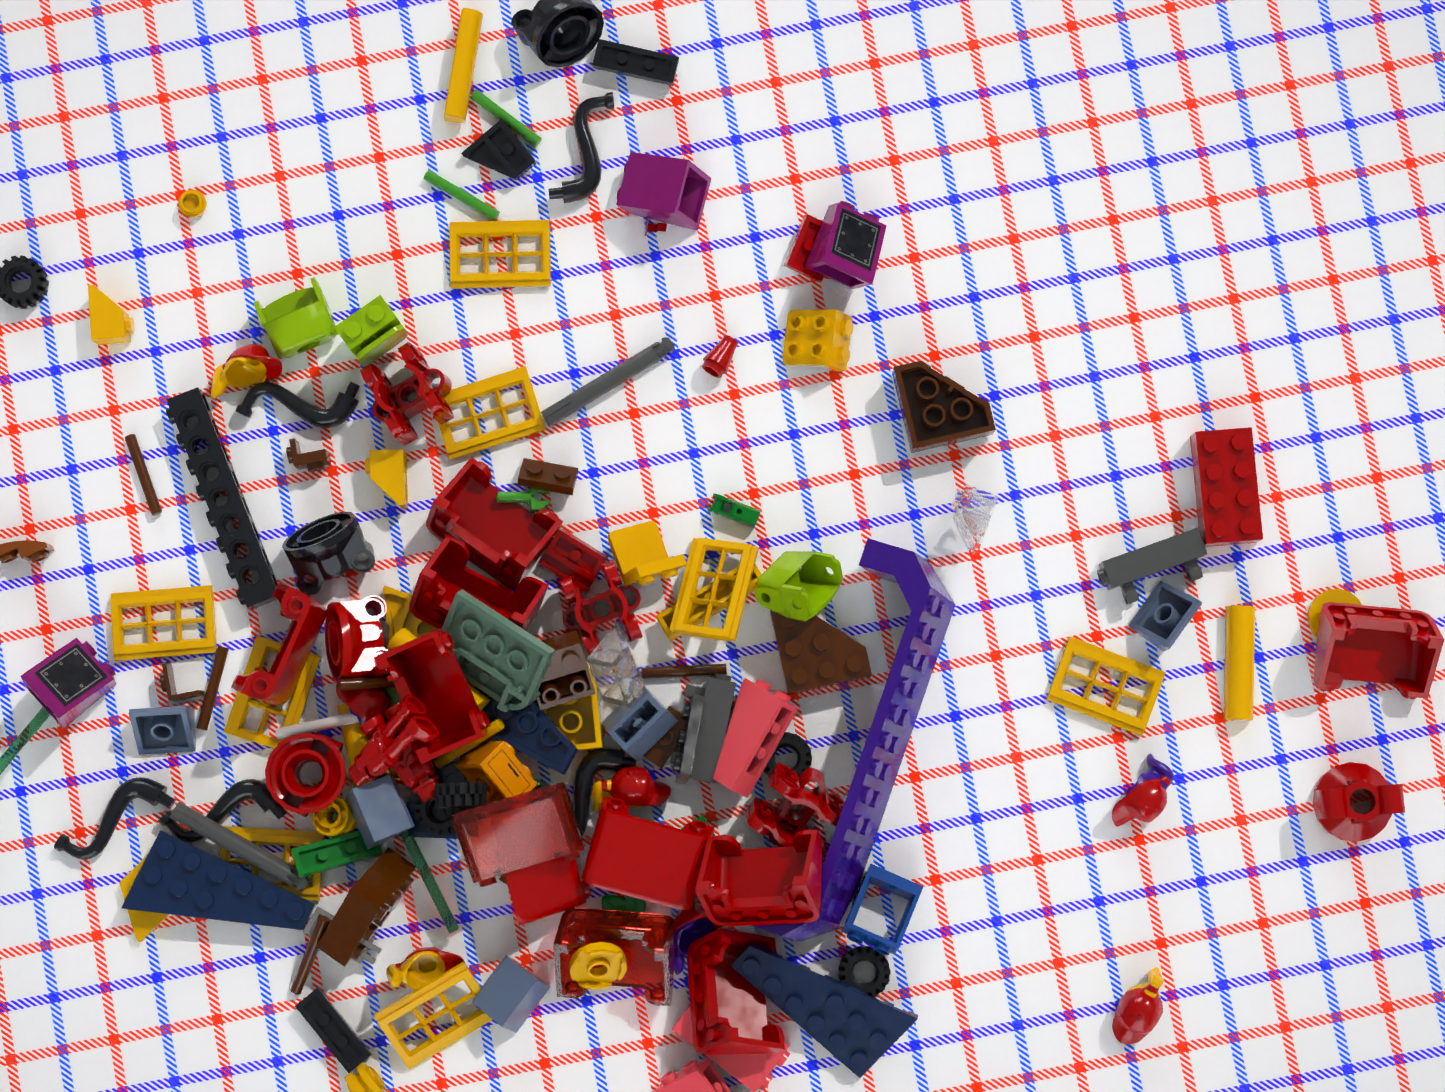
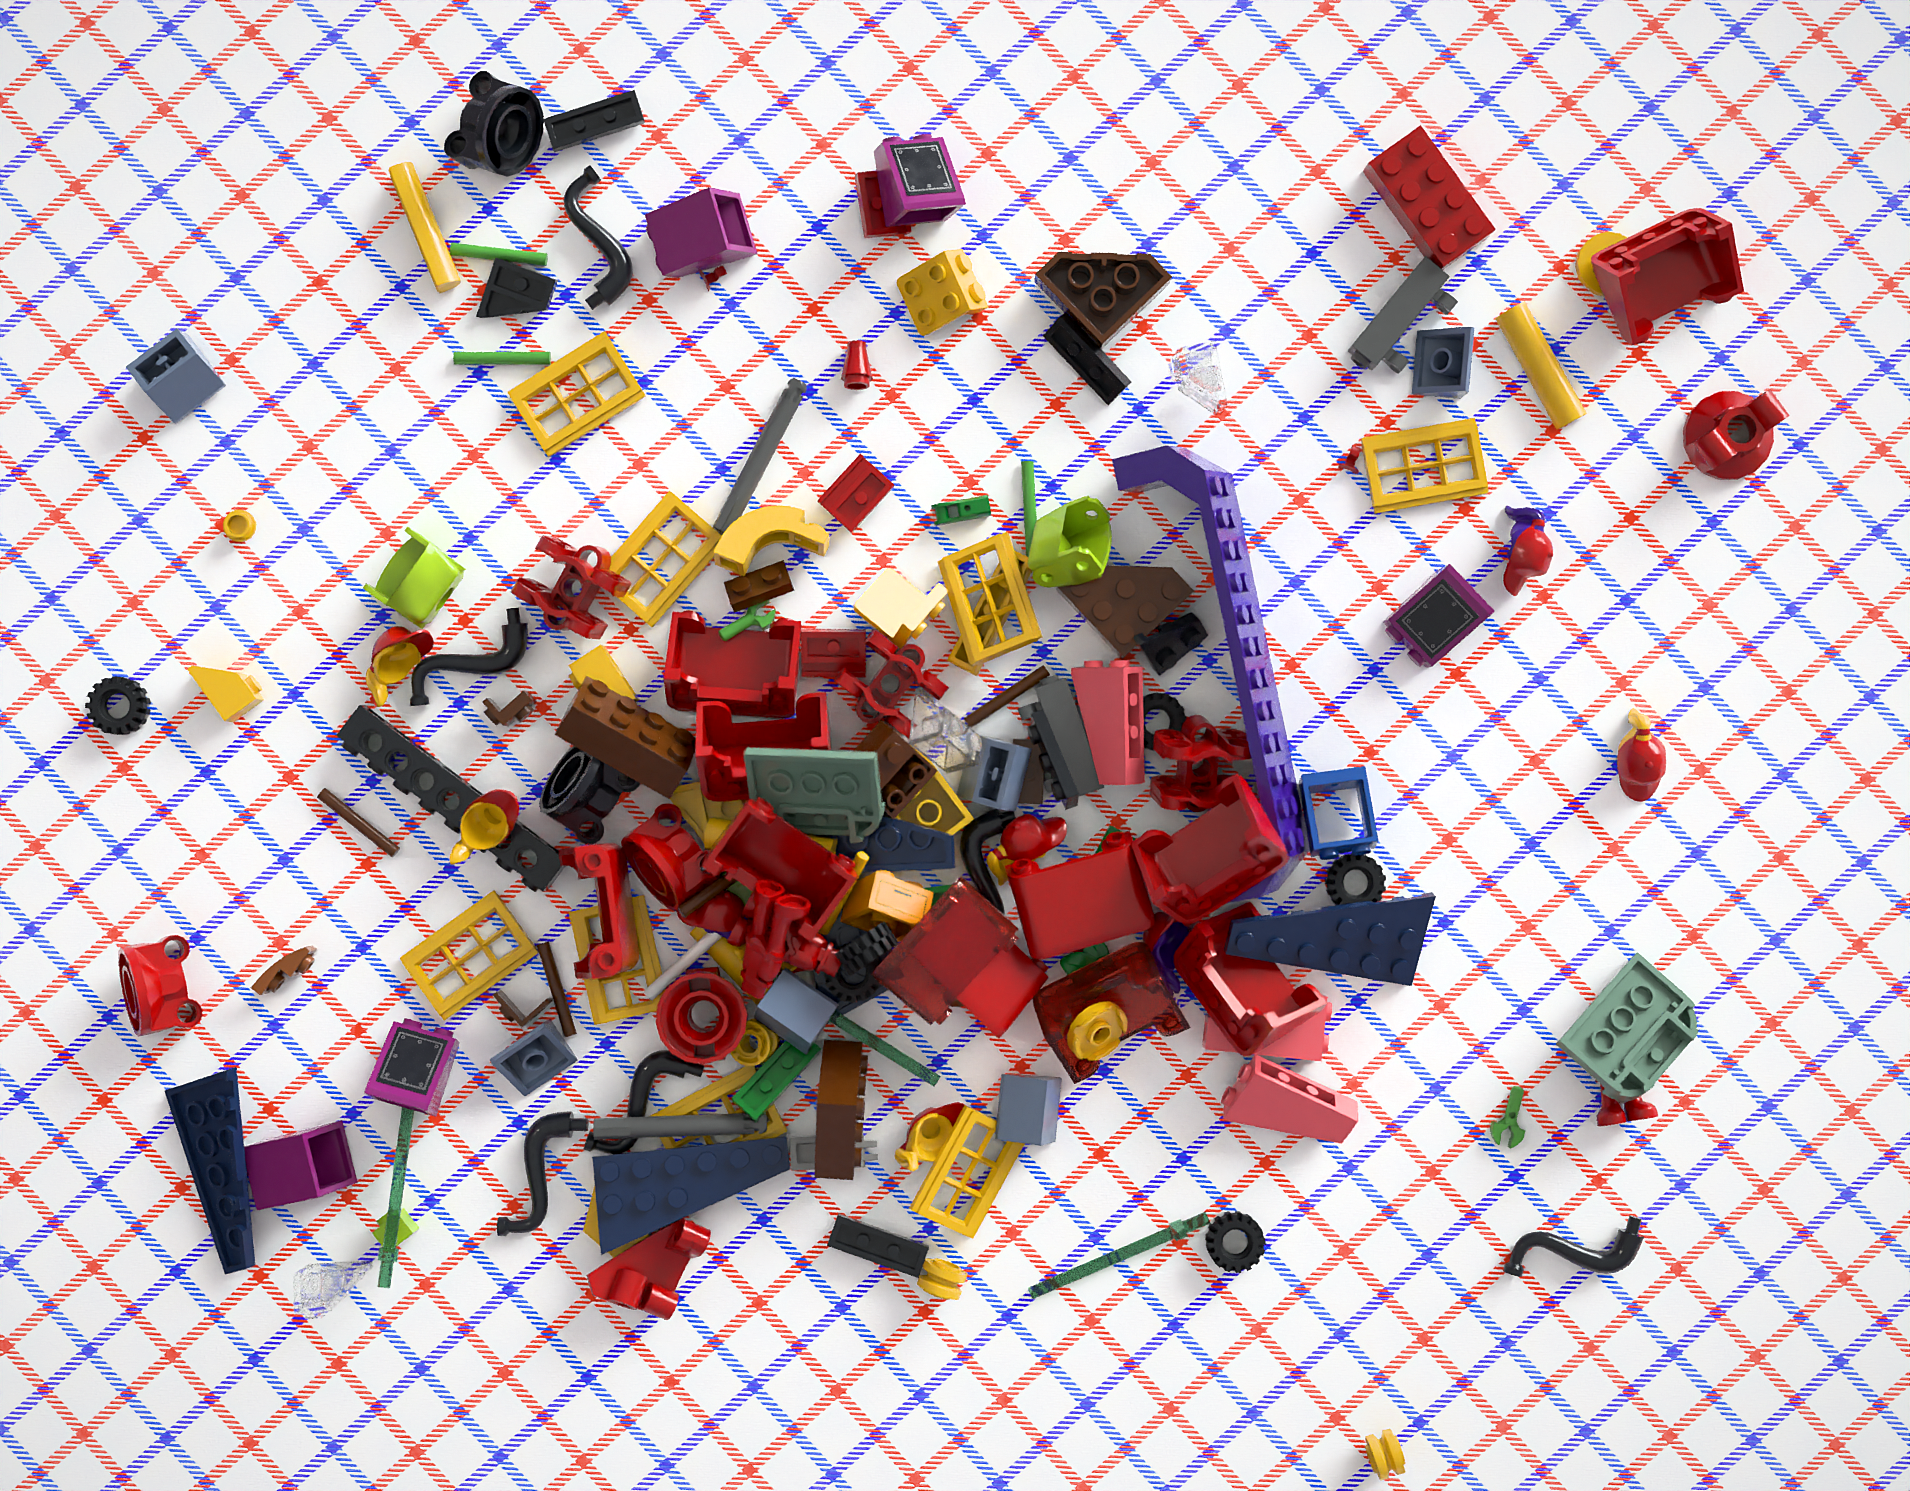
camera: 35 degrees left, 5 degrees up
reddish brown bar [290,915,330,994] -> none
lime brick [334,294,408,367] -> none
none -> sand blue slope [126,328,227,424]
none -> yellow hair [449,789,519,865]
none -> reddish brown piece [554,676,696,799]
none -> red panel [586,1218,711,1320]
none -> yellow arch [713,505,829,576]
none -> red plate [817,454,895,533]
none -> bright green bar [1021,461,1037,557]
none -> black plate [1043,312,1132,406]
none -> black wing [1133,612,1209,676]
none -> red piece [1337,445,1361,474]
none -> slope [1383,564,1495,668]

